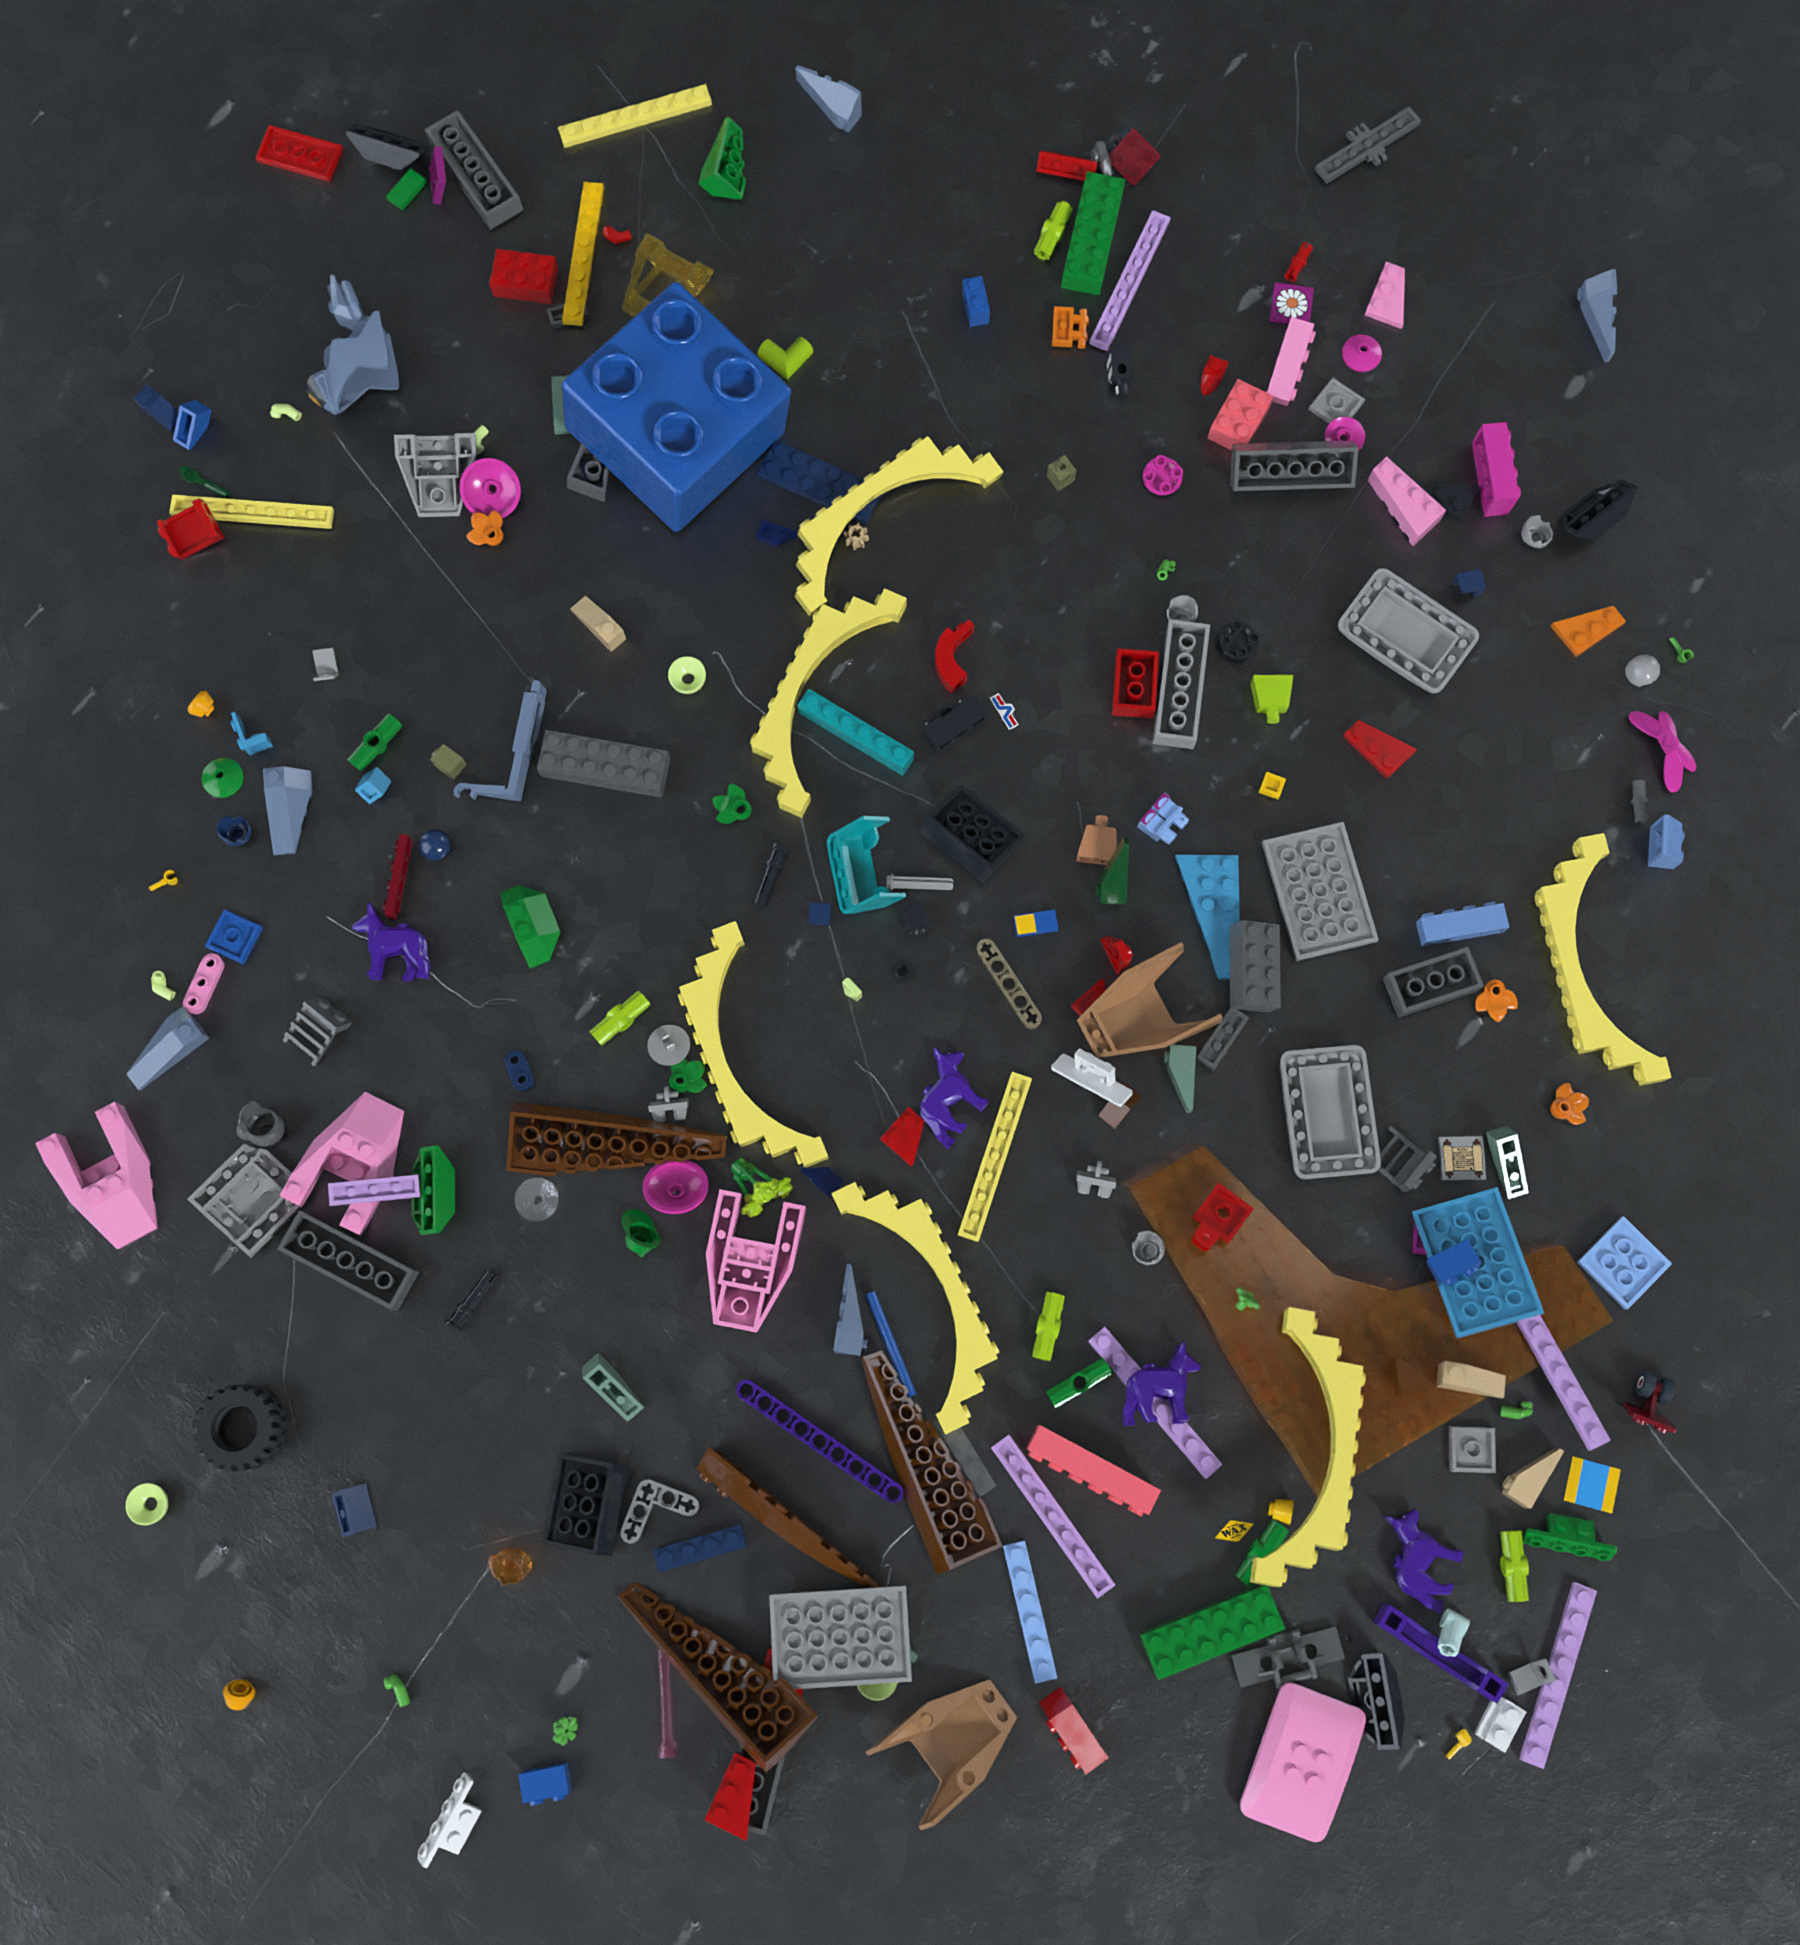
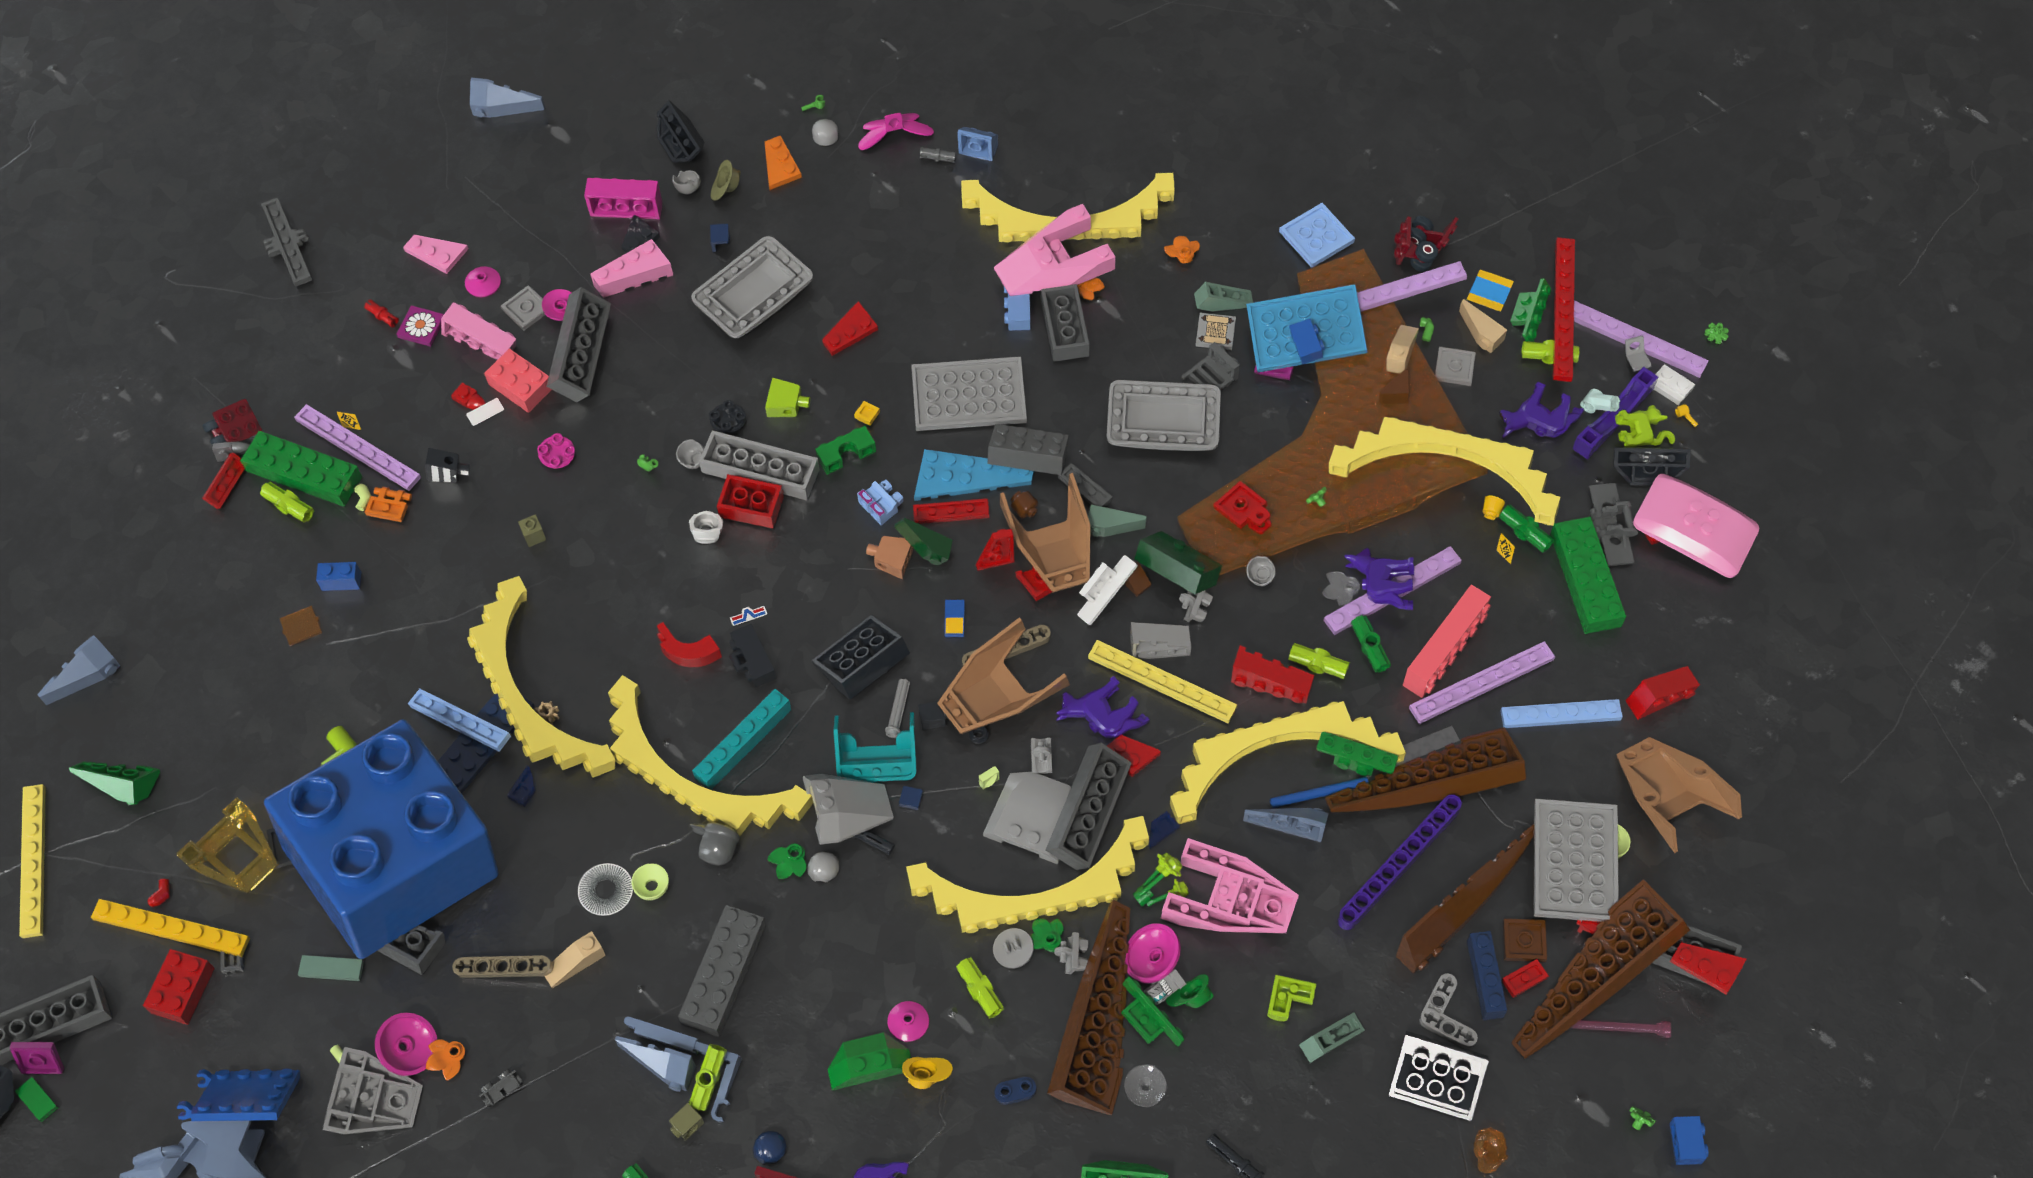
camera: 80 degrees left, 15 degrees down
none -> blue plate [177,1069,301,1121]
none -> clear orange piece [280,606,322,646]
none -> yellow sticker [337,412,361,430]
none -> yellowish green arm [354,484,371,511]
none -> light blue plate [408,689,511,752]
none -> dark tan beam [452,955,553,978]
none -> white sticker [466,398,504,426]
none -> dark grey hinge [479,1069,523,1107]
none -> sticker [578,863,633,916]
none -> sand blue wedge [615,1036,696,1092]
none -> white helmet [689,511,723,544]
none -> dark grey piece [689,822,740,866]
none -> lime piece [689,1044,727,1111]
none -> olive piece [711,160,741,201]
none -> light grey wedge [803,774,893,845]
none -> light grey hair [807,852,839,883]
none -> green arch [815,426,876,475]
none -> dark pink dish [888,1001,929,1042]
none -> yellow piece [902,1057,953,1089]
none -> red tile [913,498,990,524]
none -> medium nougat windscreen [937,617,1070,734]
none -> light grey wedge [983,772,1071,864]
none -> bright pink wedge [994,204,1115,296]
none -> reddish brown head [1010,490,1038,518]
none -> light grey hips [1031,738,1052,774]
none -> dark grey brick [1045,743,1131,870]
none -> green bracket [1121,977,1185,1047]
none -> light grey wedge [1130,622,1191,660]
none -> dark green brick [1134,531,1222,594]
none -> light grey leg [1144,969,1186,1006]
none -> red wedge [1231,645,1314,704]
none -> lime brick [1267,975,1316,1021]
none -> green bracket [1316,732,1398,776]
none -> clear plate [1322,572,1360,606]
none -> plate [1394,216,1438,272]
none -> red plate [1501,959,1549,998]
none -> reddish brown tile [1503,919,1547,962]
none -> red plate [1553,237,1575,382]
none -> lime animal [1615,405,1675,447]
none -> bright green plant [1705,323,1729,344]

